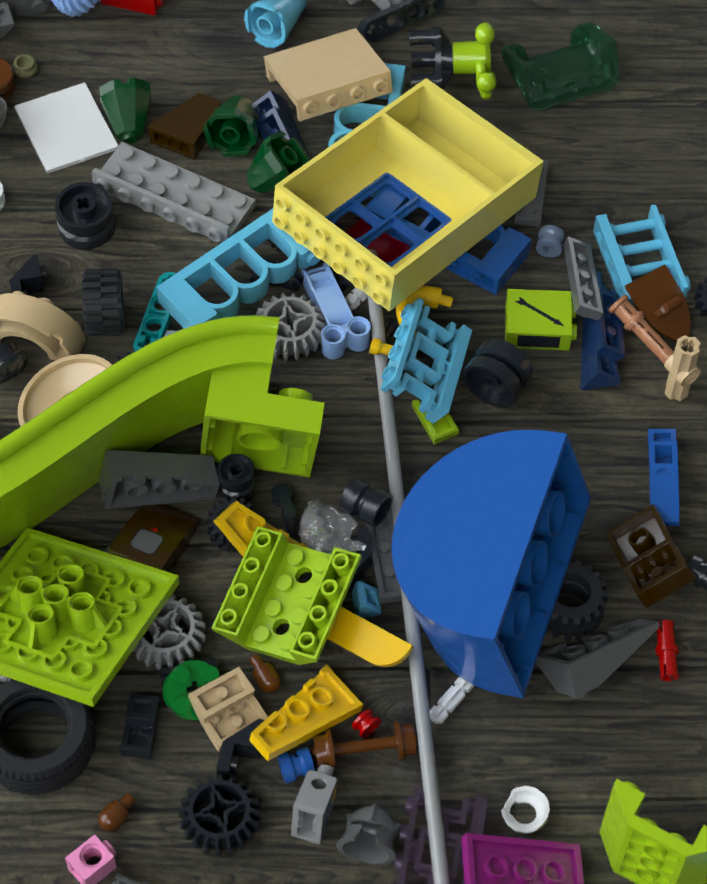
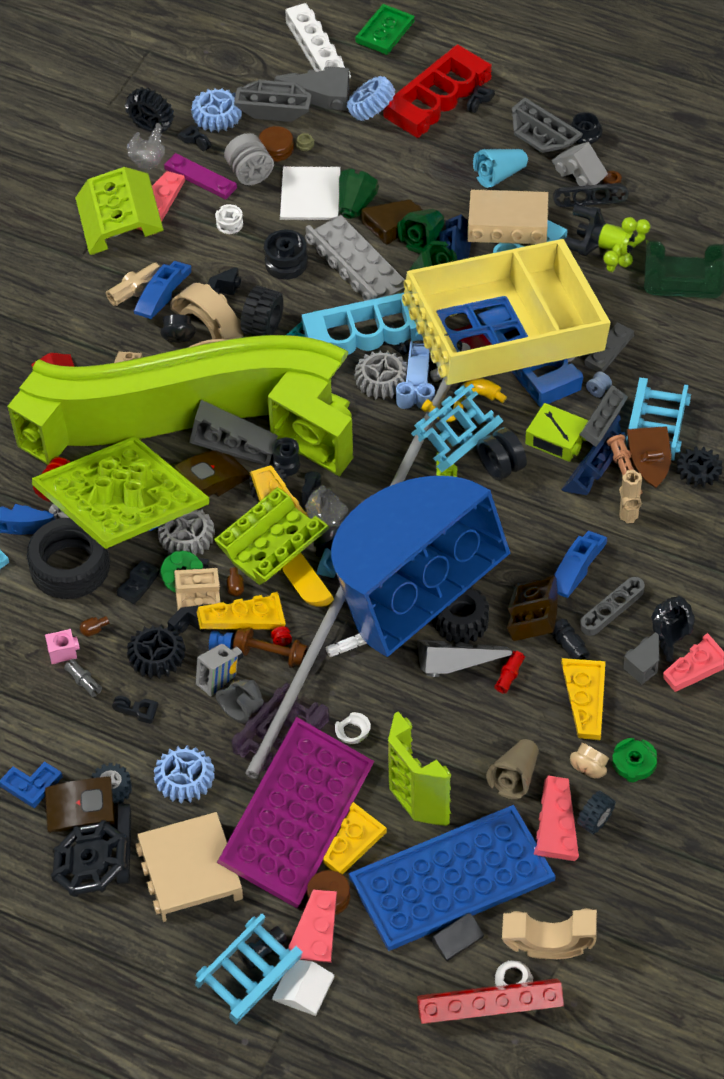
camera: 30 degrees right, 5 degrees down
black wheel [339,477,393,528] -> none

